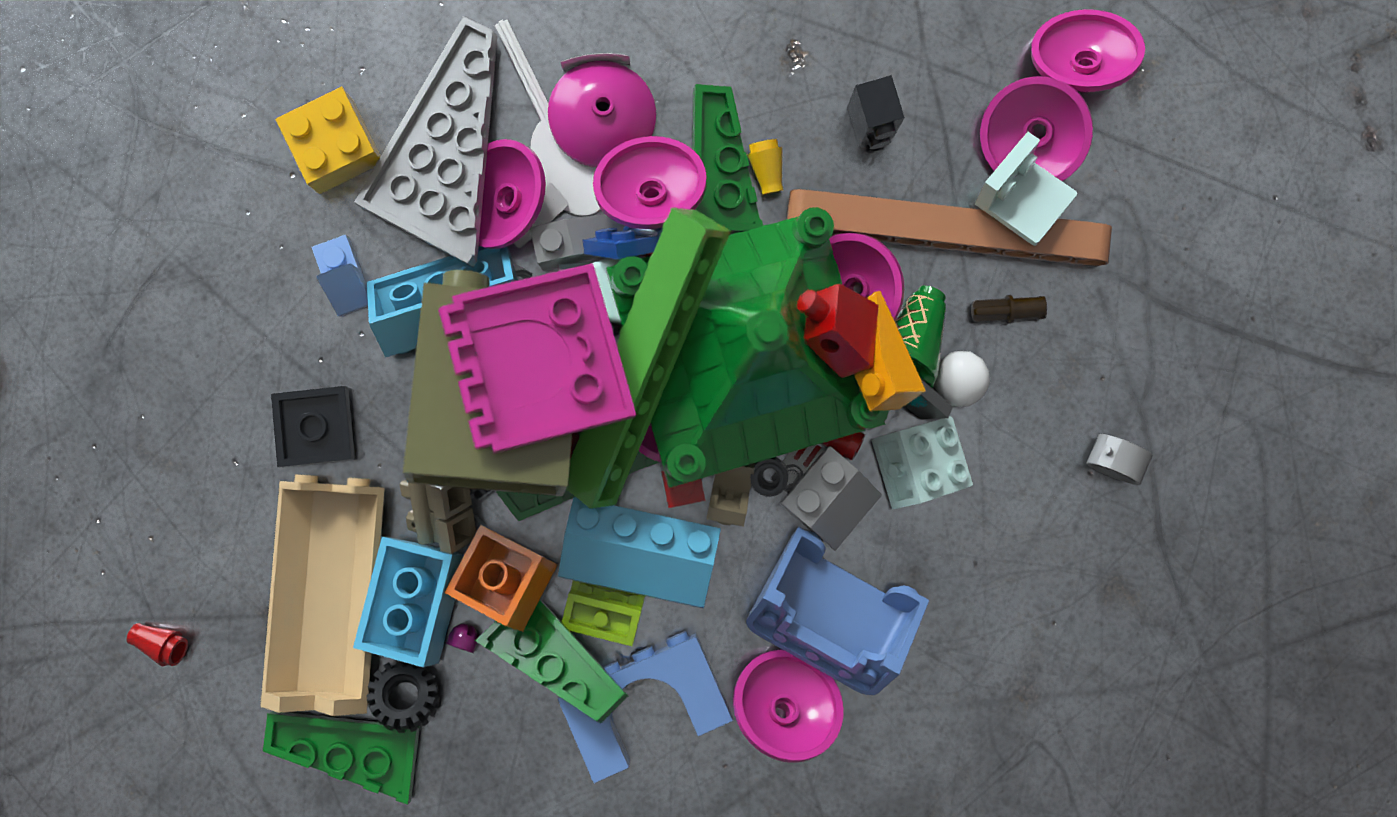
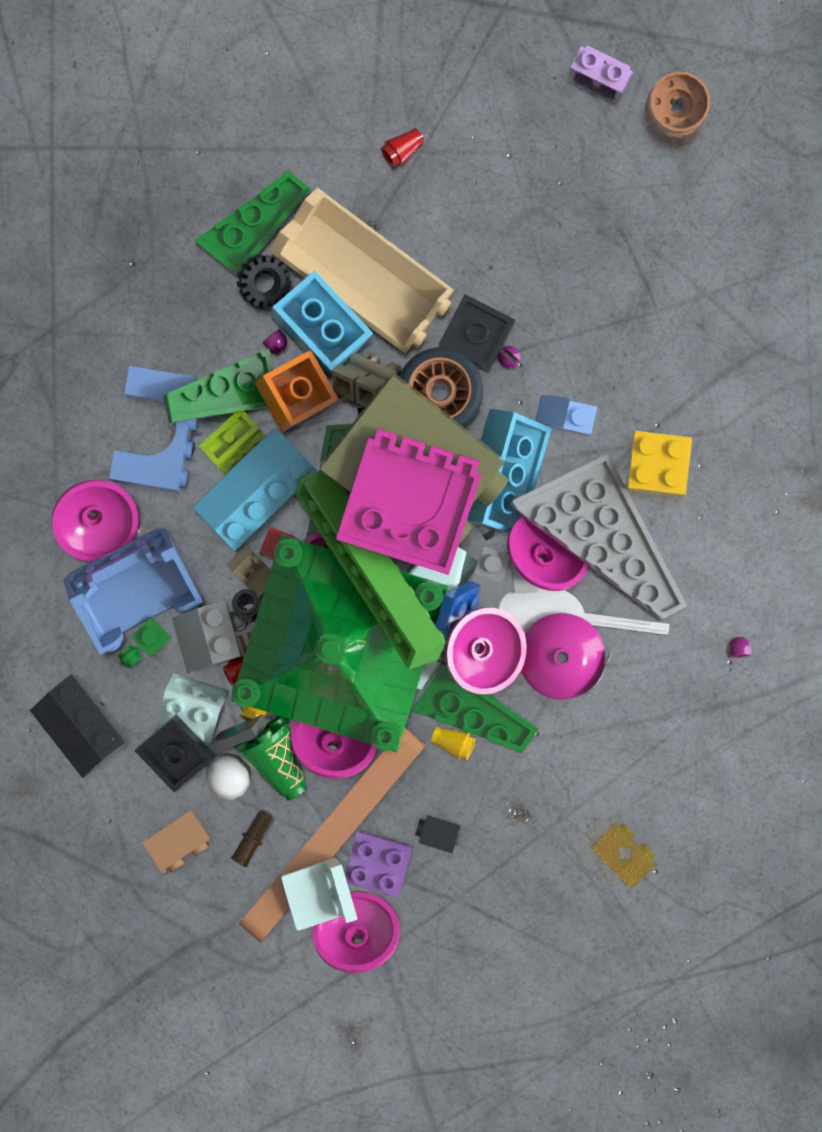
camera: 130 degrees right, 0 degrees up
red torso [797,284,879,378] -> none
light orange slope [855,291,926,411] -> none
dark pink dish [1031,10,1145,93] -> none
light grey piece [1086,434,1153,485] -> none
none -> black slope [29,674,128,778]
none -> green plate [118,617,172,669]
none -> black plate [135,714,216,792]
none -> medium nougat brick [142,810,211,873]
none -> medium lavender hinge [345,831,413,897]
none -> wheel [399,347,483,428]
none -> magenta hinge [498,346,521,369]

